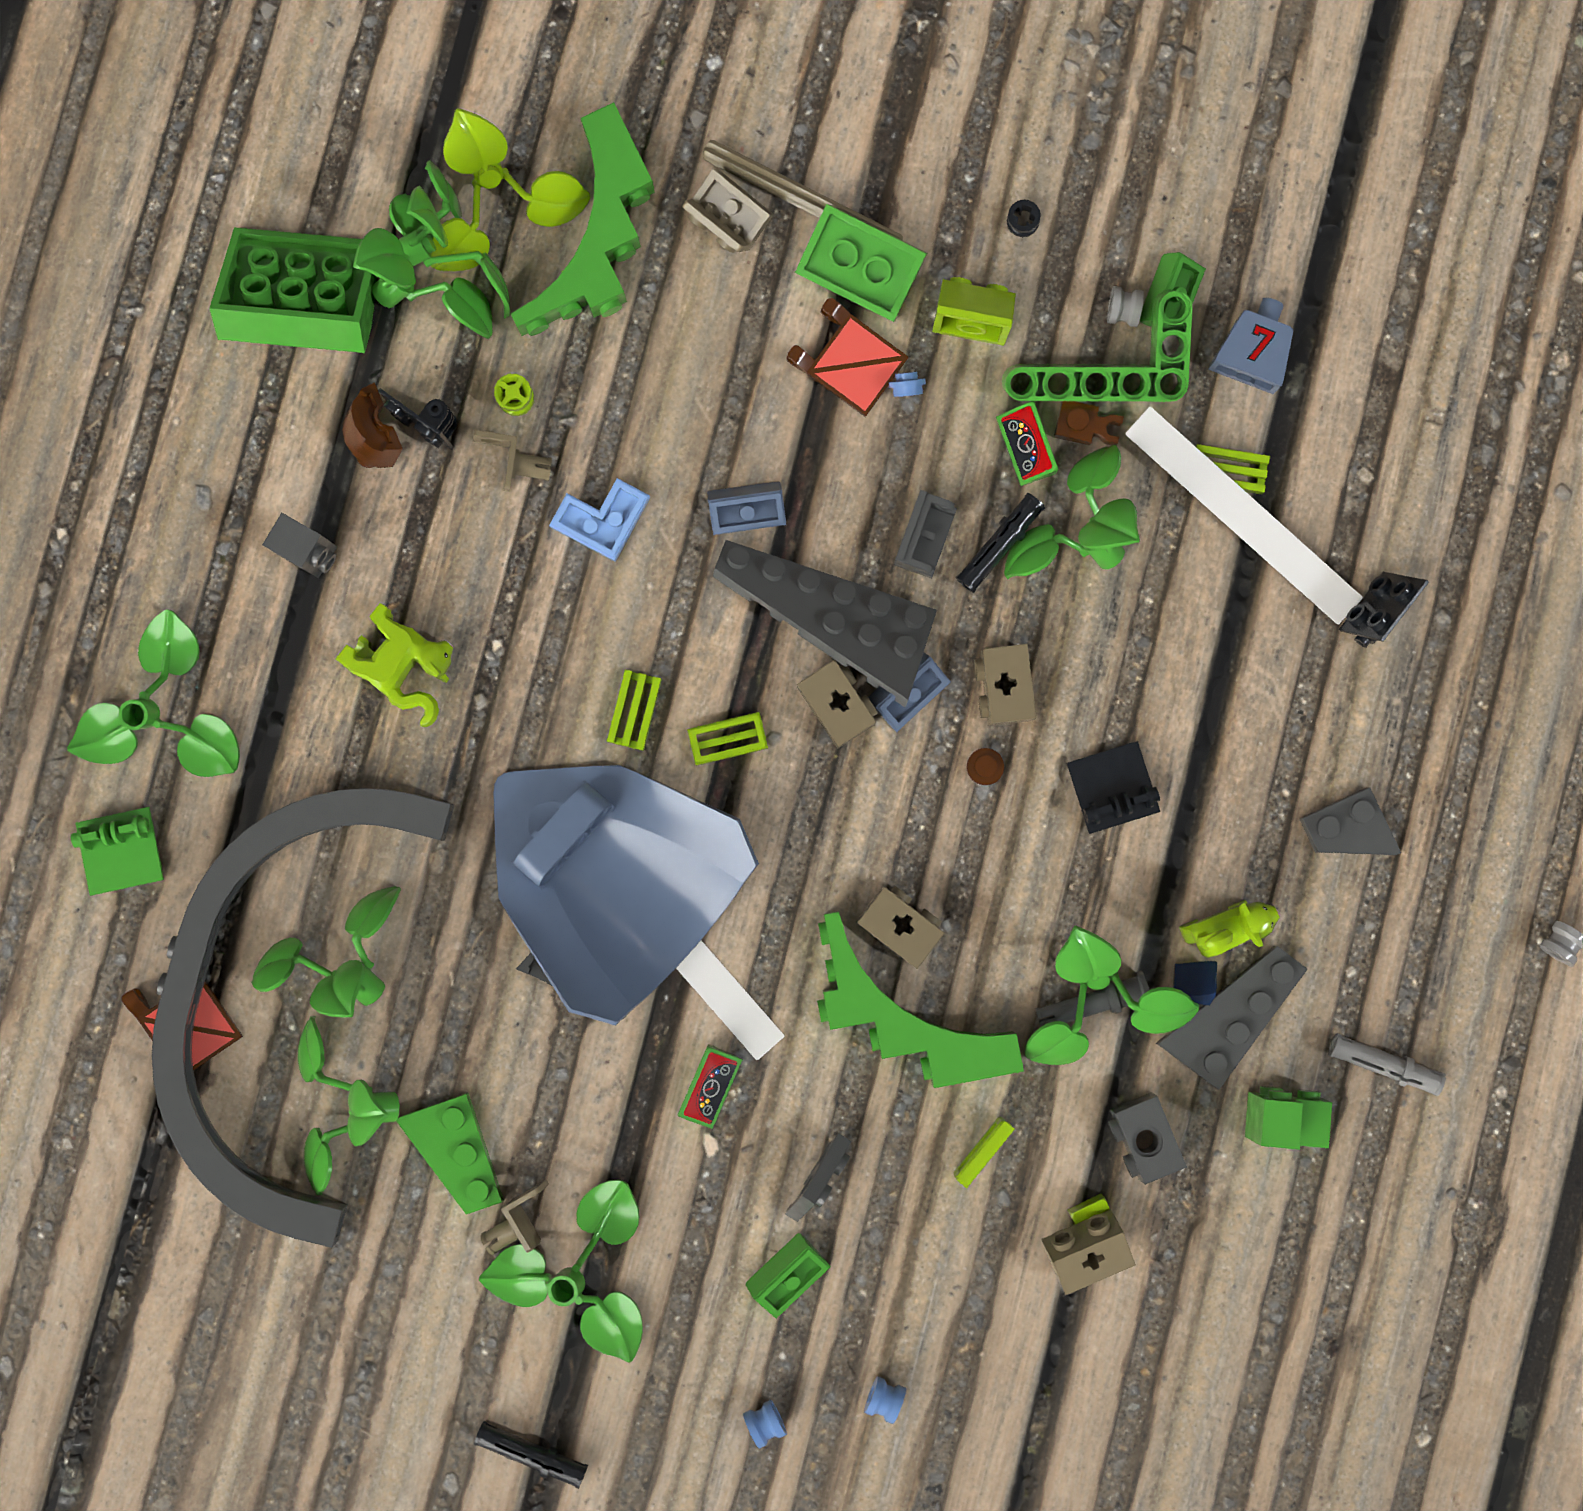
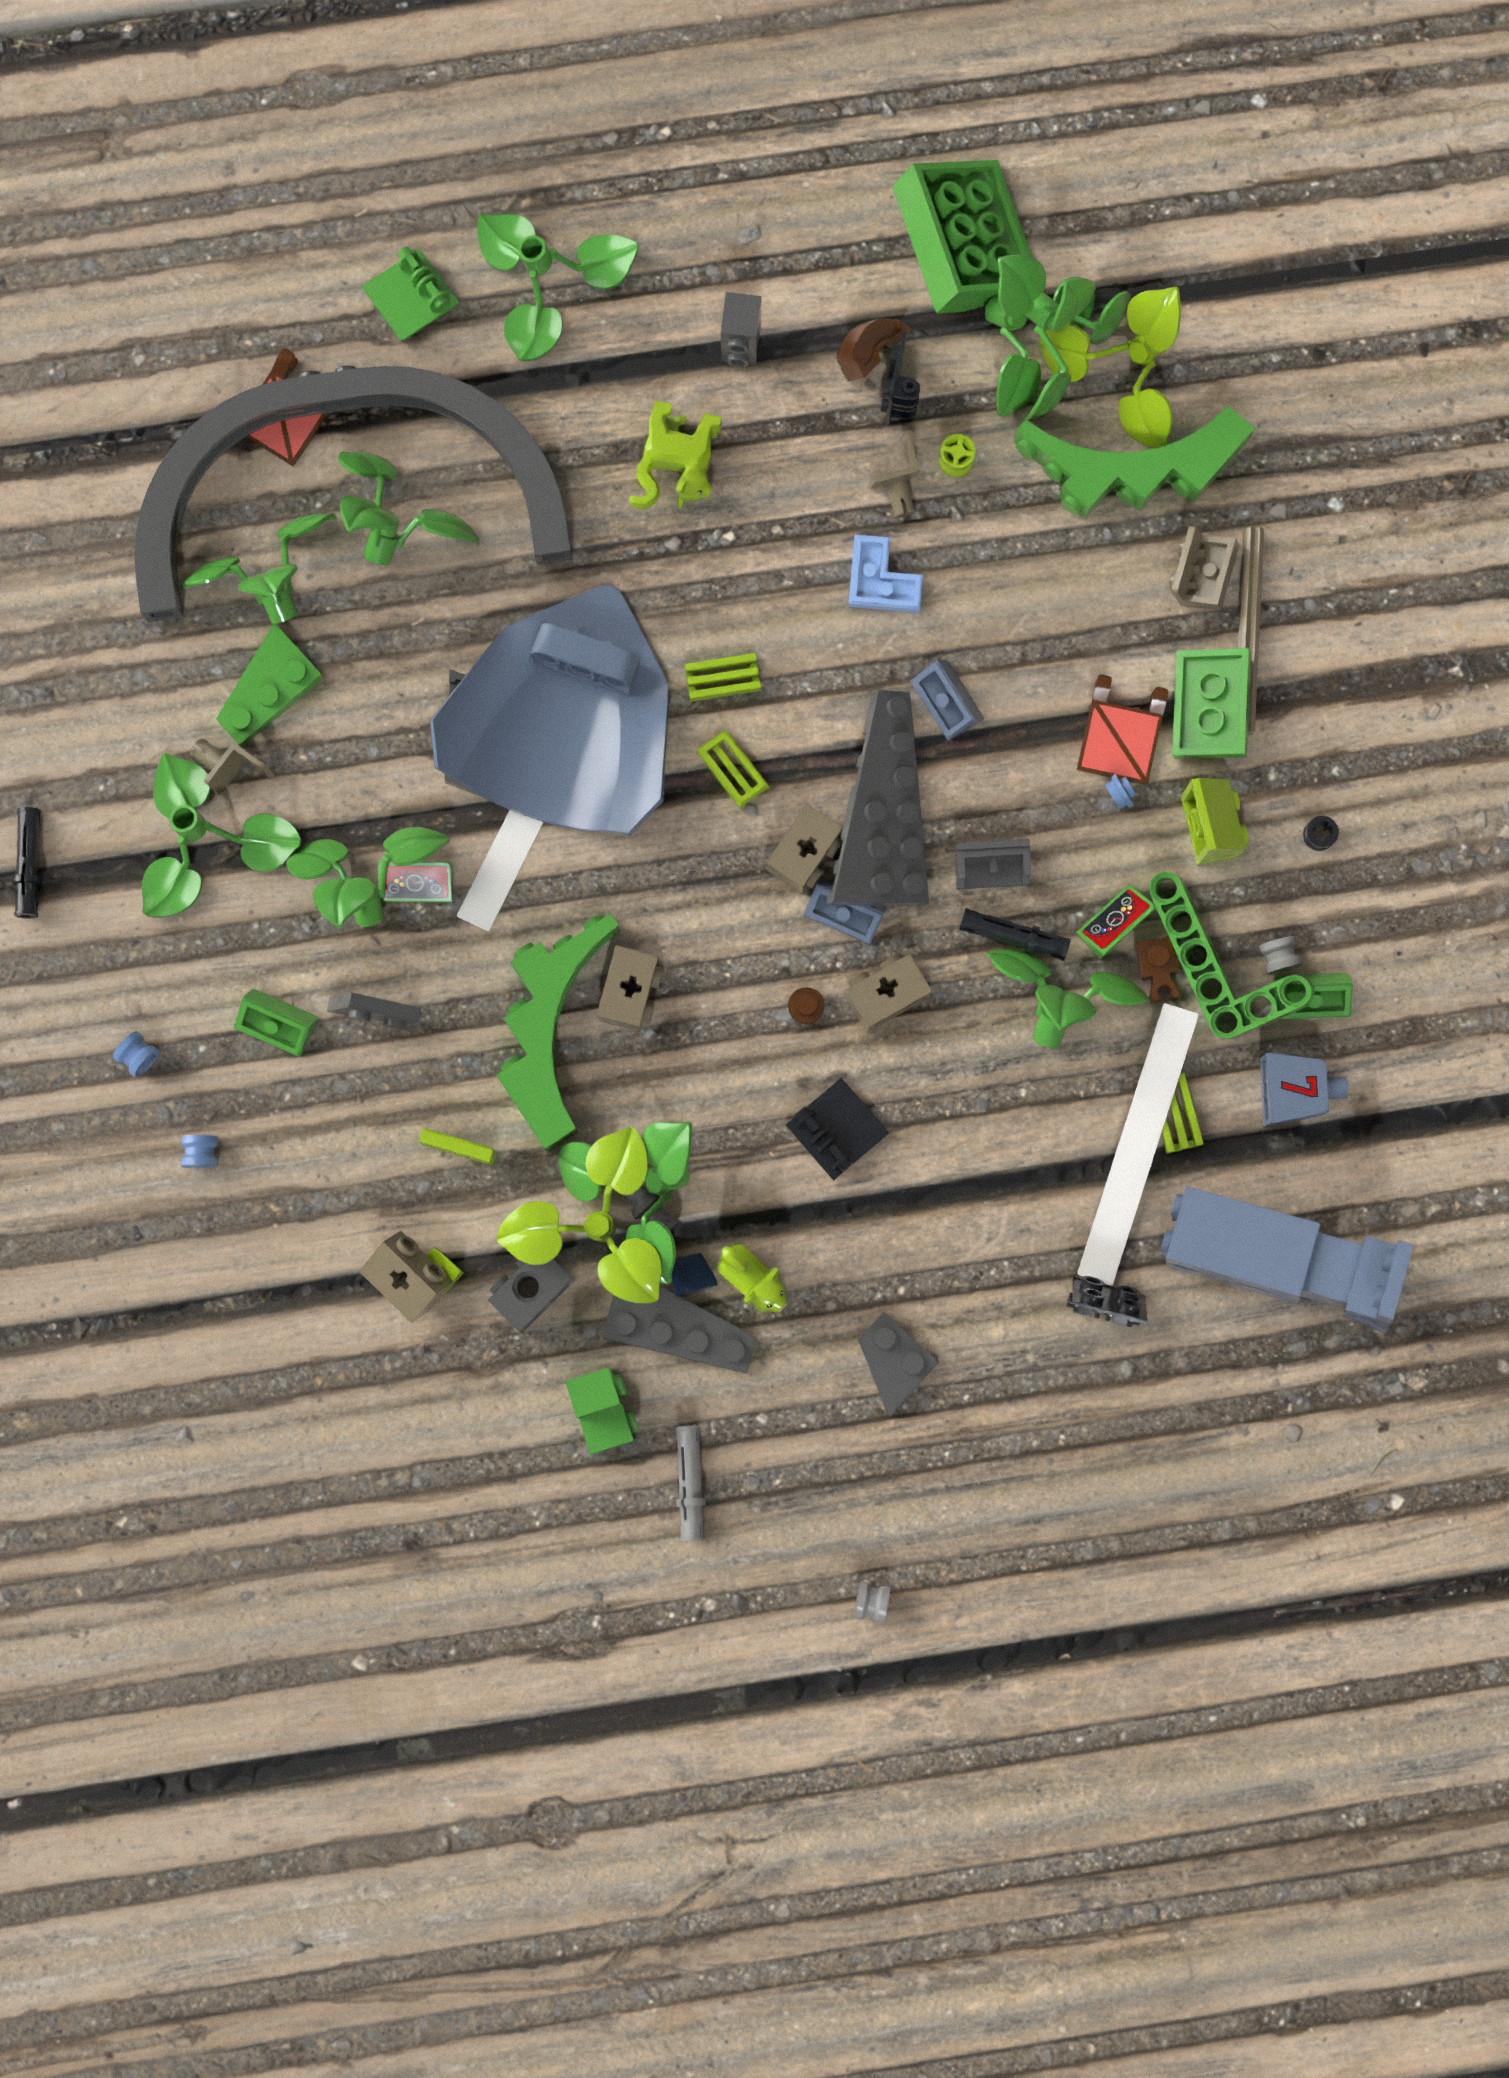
camera: 65 degrees right, 5 degrees down
none -> bright green plant [287,827,450,928]
none -> lime plant [496,1127,662,1303]
none -> sand blue brick [1161,1186,1414,1333]

